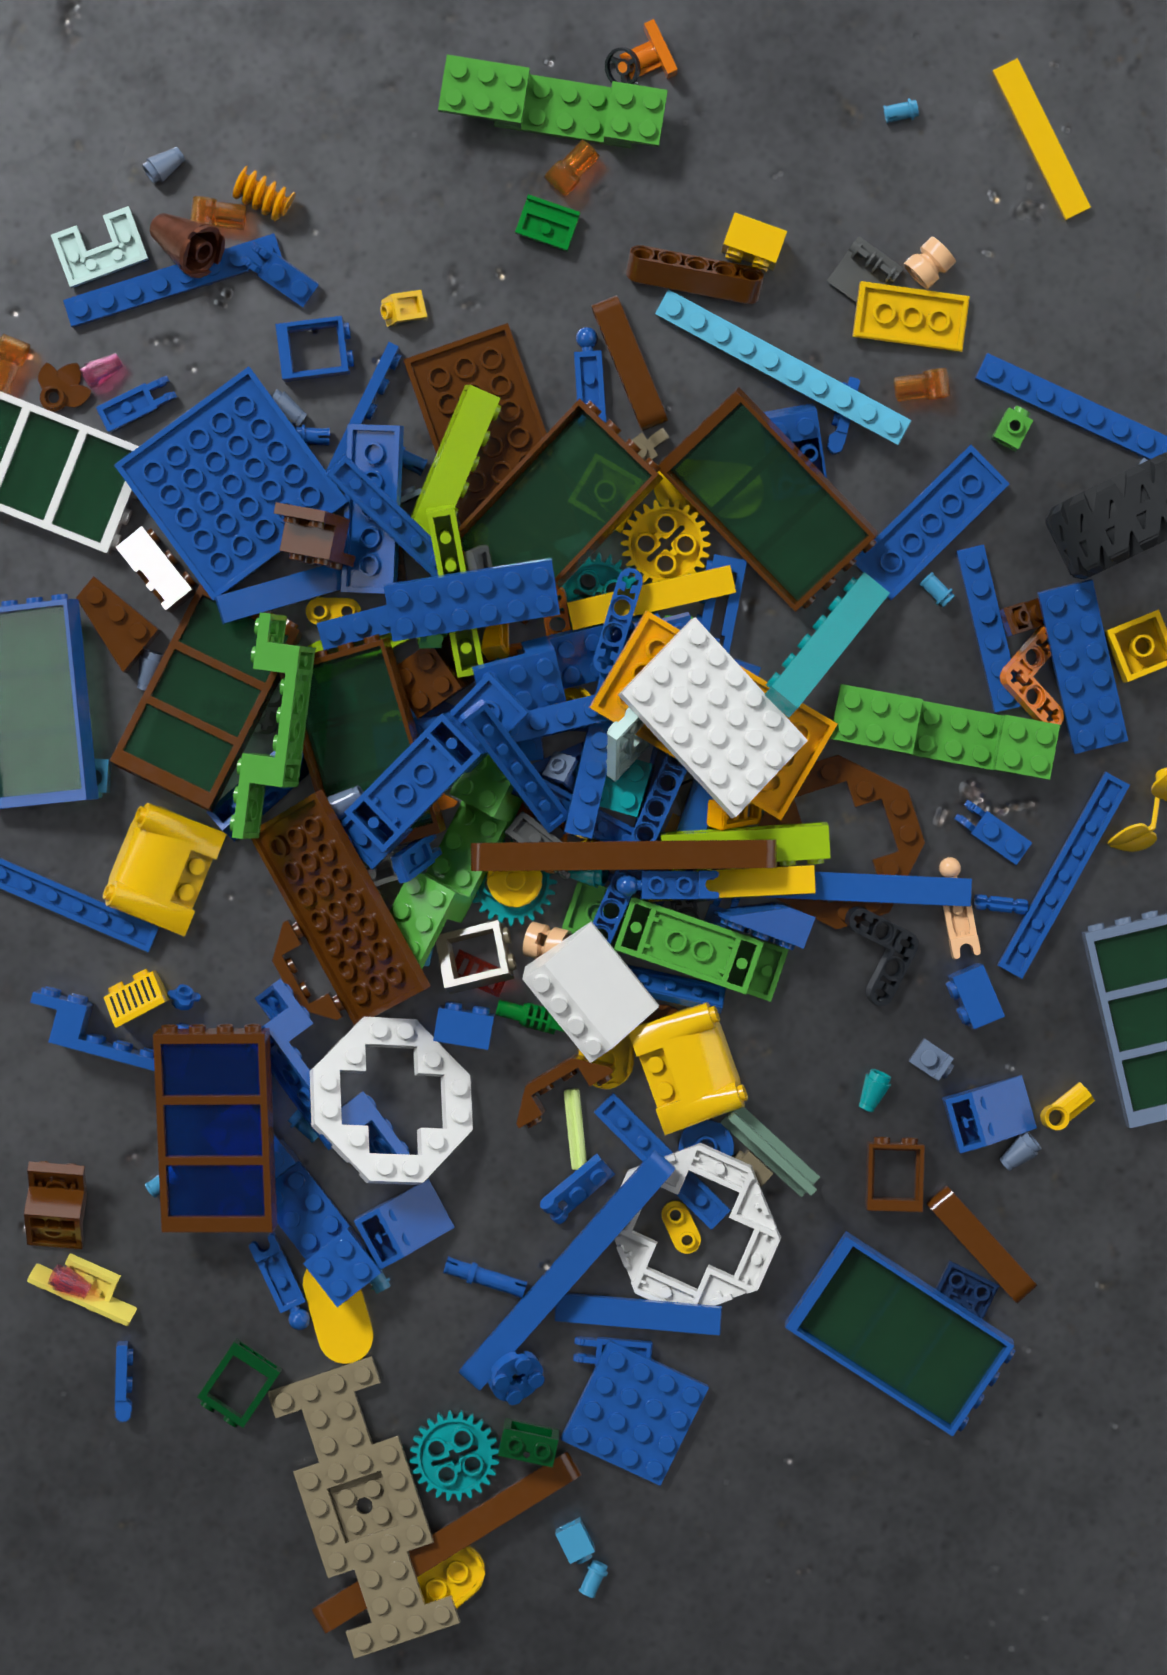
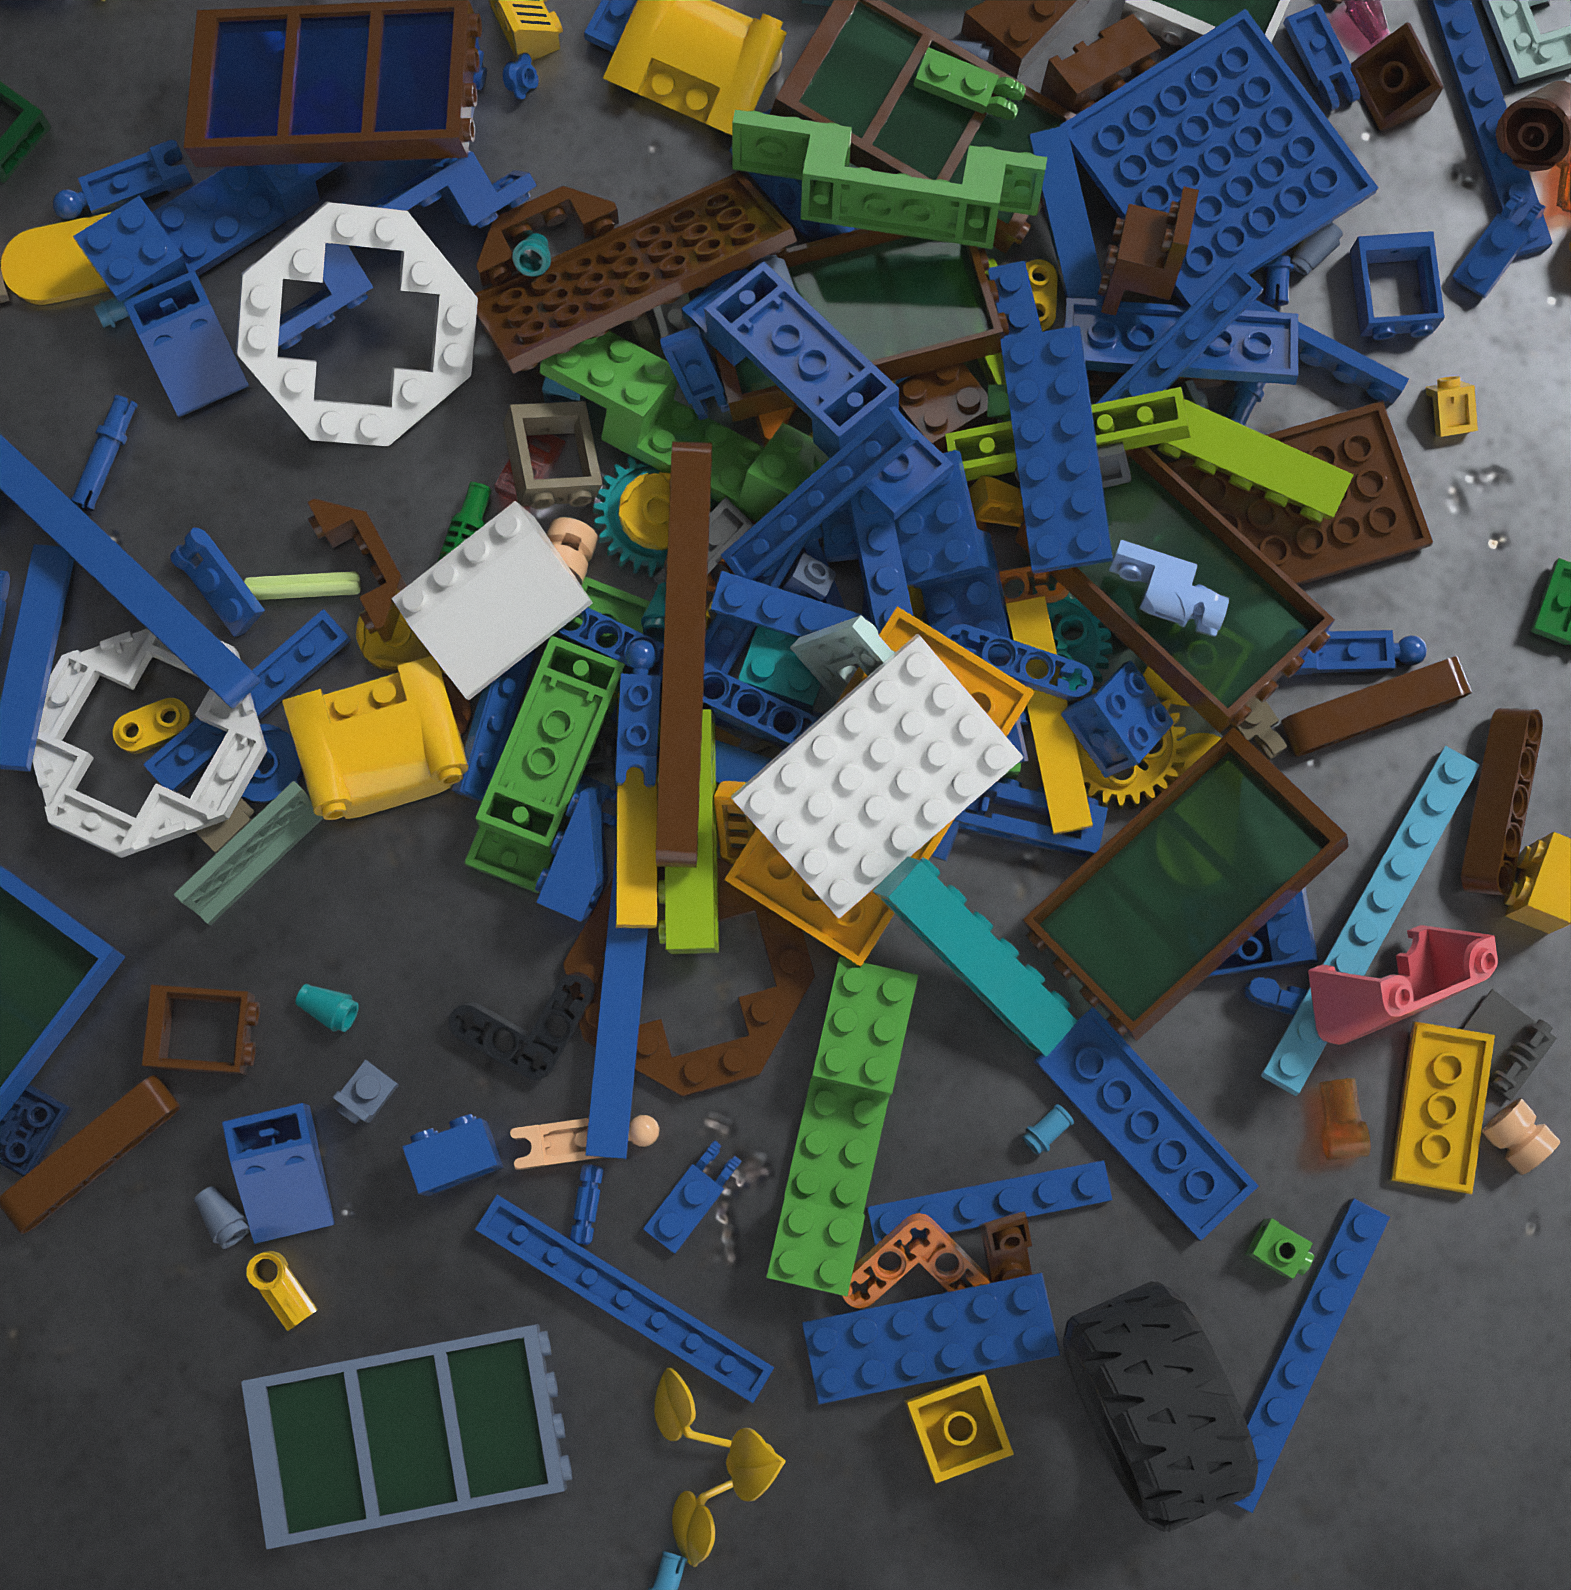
camera: 85 degrees right, 10 degrees down
blue brick [433,1001,495,1050] -> none
none -> teal cone [513,233,551,277]
none -> bright green hinge [914,47,1026,120]
none -> blue bracket [1061,660,1174,778]
none -> light blue plate [1109,540,1229,637]
none -> coral windscreen [1308,925,1498,1045]
none -> reddish brown slope [1351,22,1444,130]

